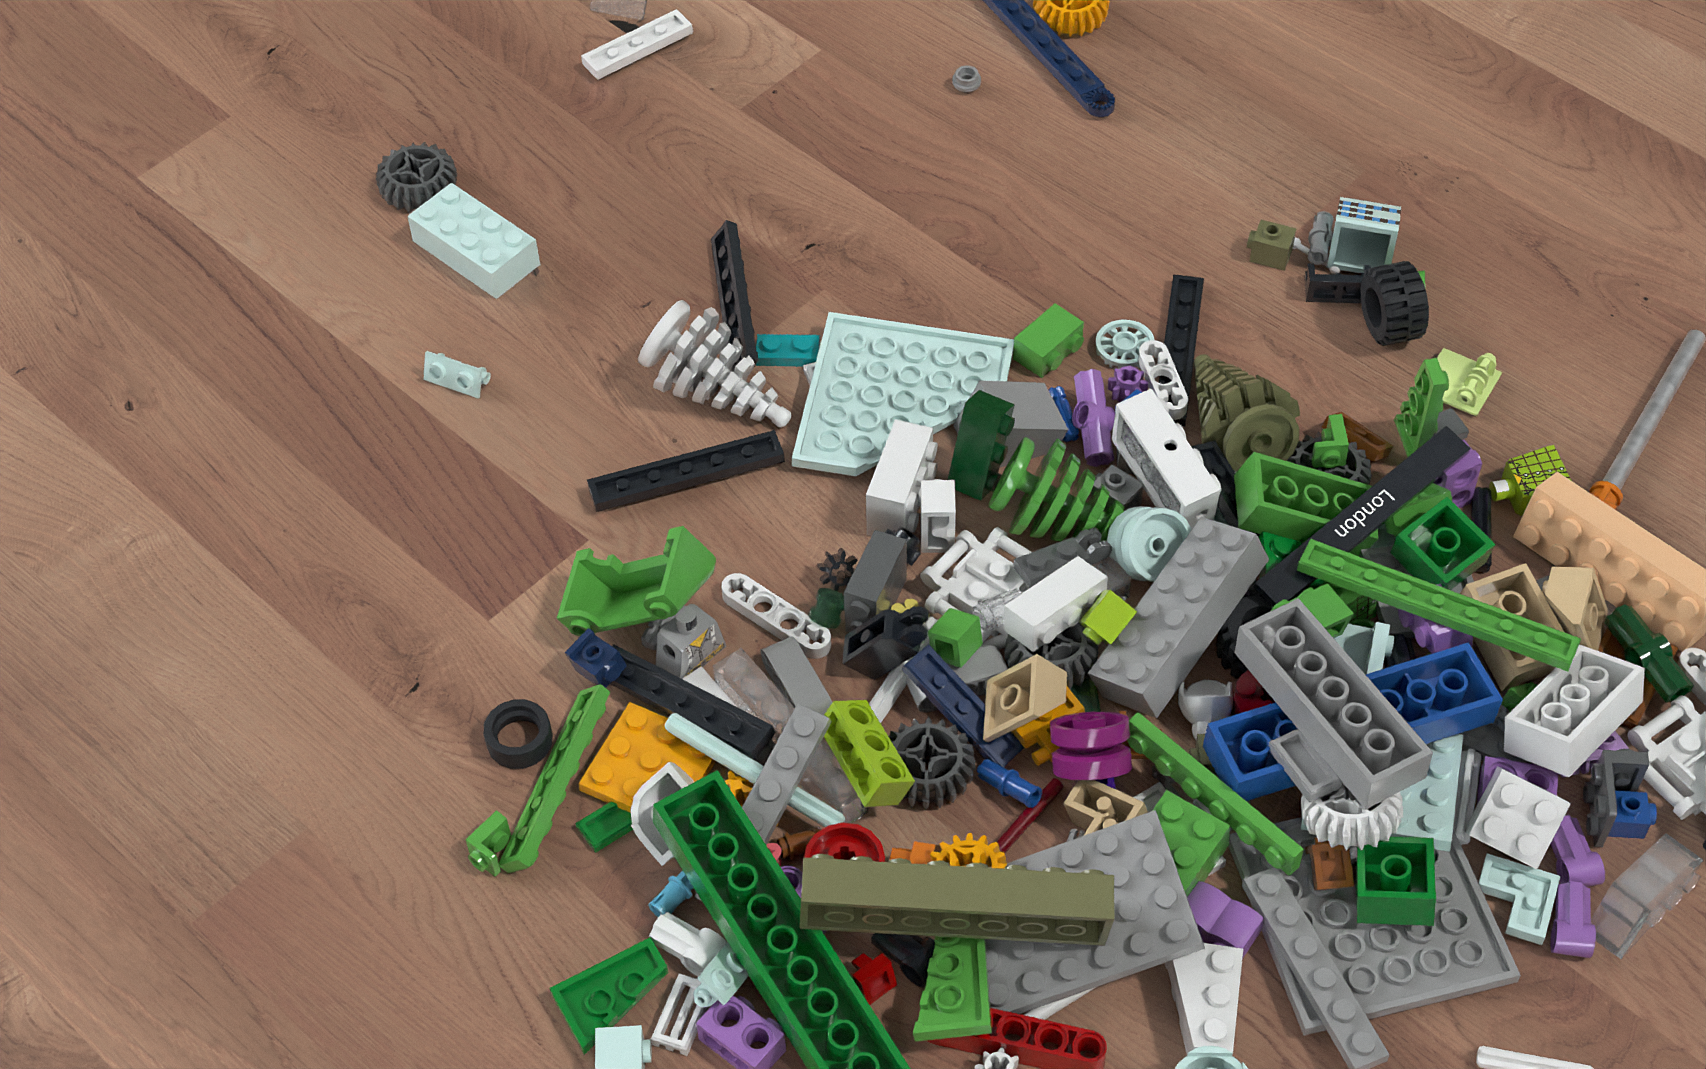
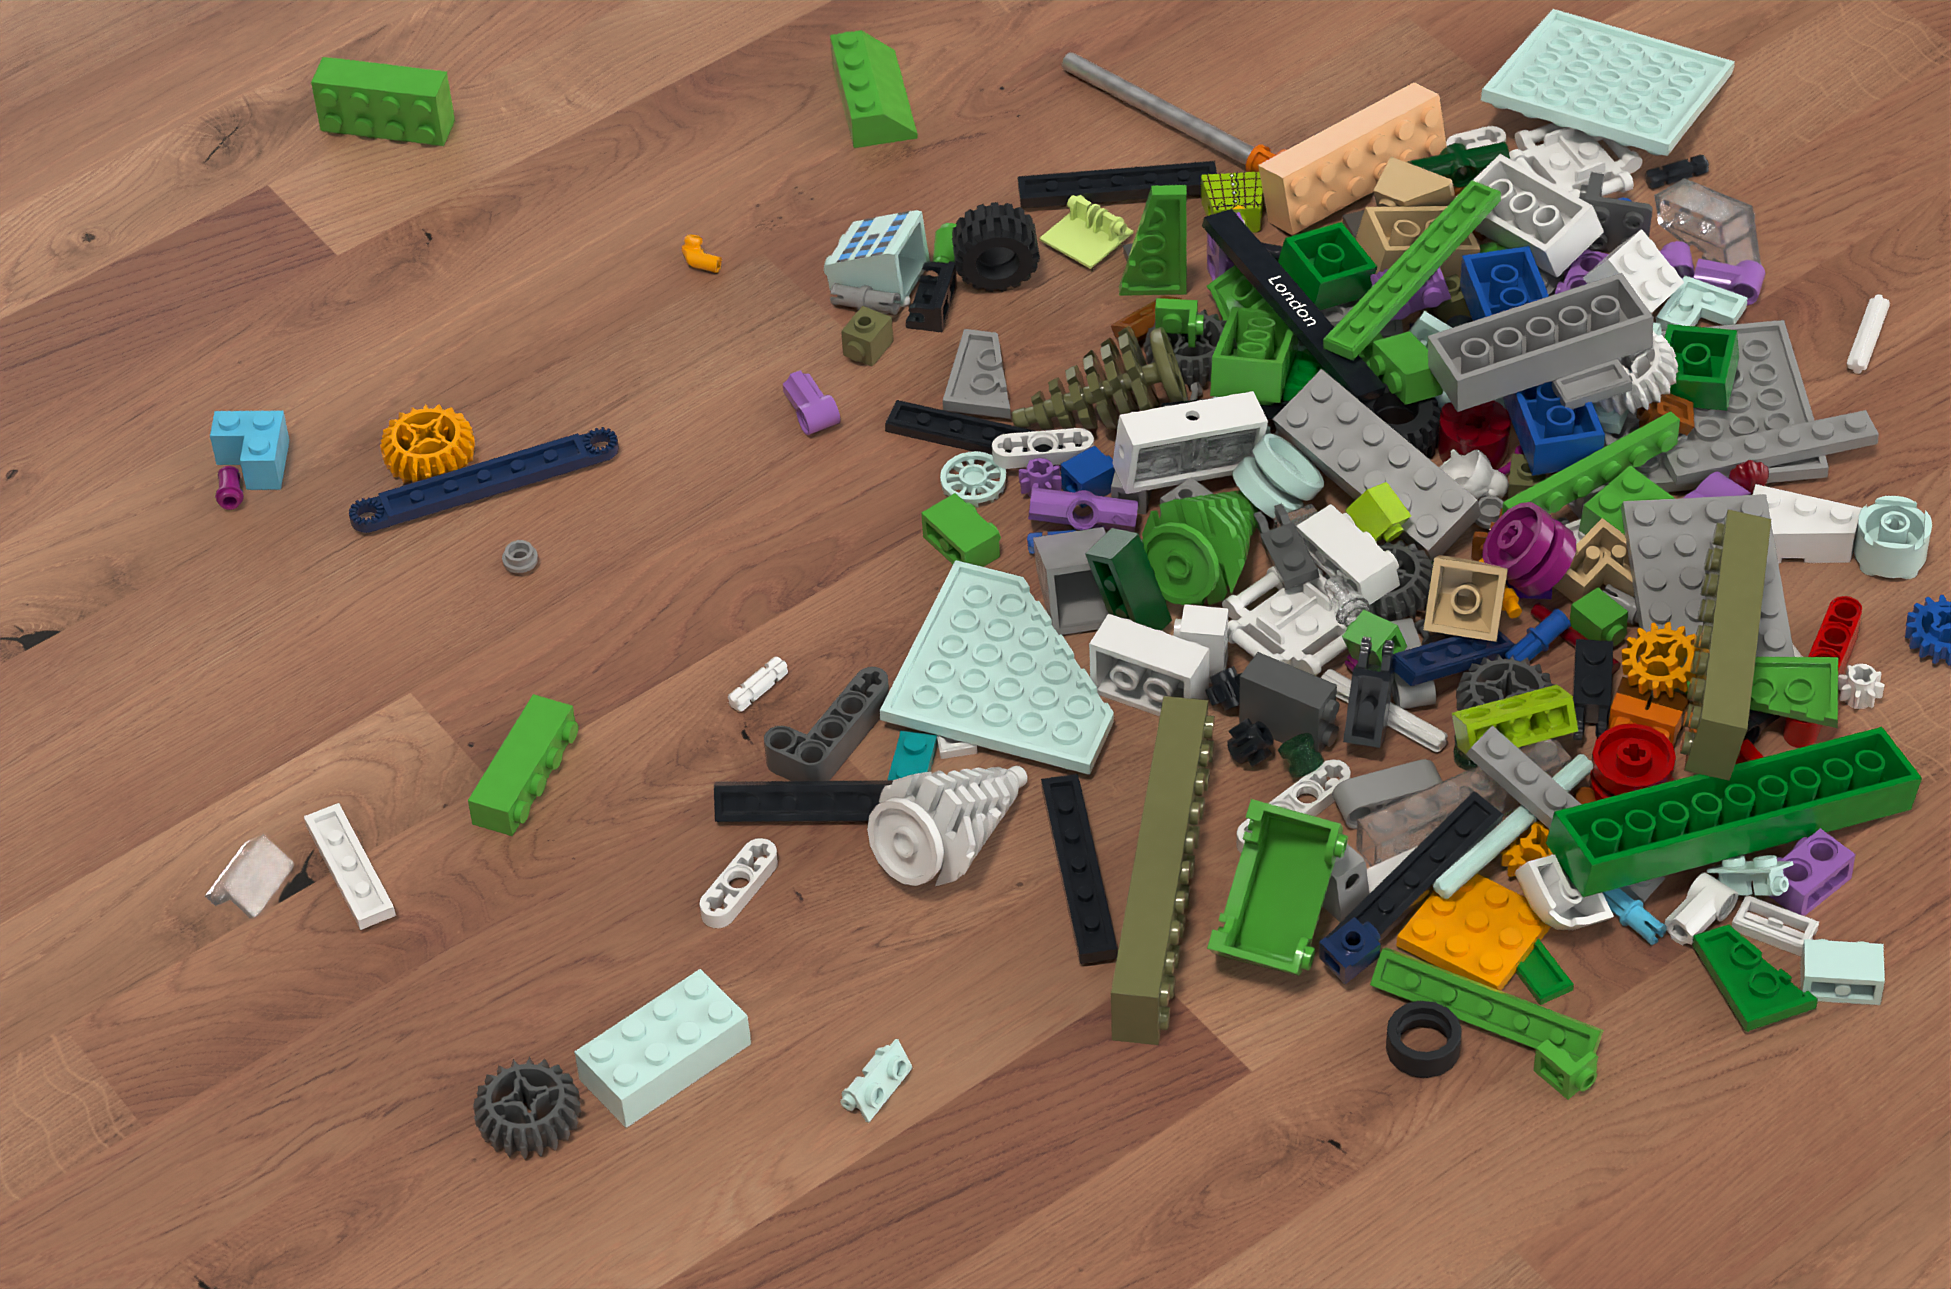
camera: 80 degrees left, 5 degrees down
none -> bright green brick [468,694,578,836]
none -> light orange arm [681,234,722,273]
none -> white beam [700,838,778,928]
none -> white axle [728,657,788,712]
none -> dark grey beam [764,667,889,781]
none -> medium lavender piece [783,370,840,435]
none -> bright green slope [830,30,918,148]
none -> light grey wing [942,329,1011,419]
none -> black plate [1017,161,1217,208]
none -> olive brick [1111,696,1215,1045]
none -> light grey plate [1475,496,1503,529]
none -> bright green brick [1570,587,1628,646]
none -> black hinge [1572,639,1614,740]
none -> dark red animal [1729,460,1769,495]

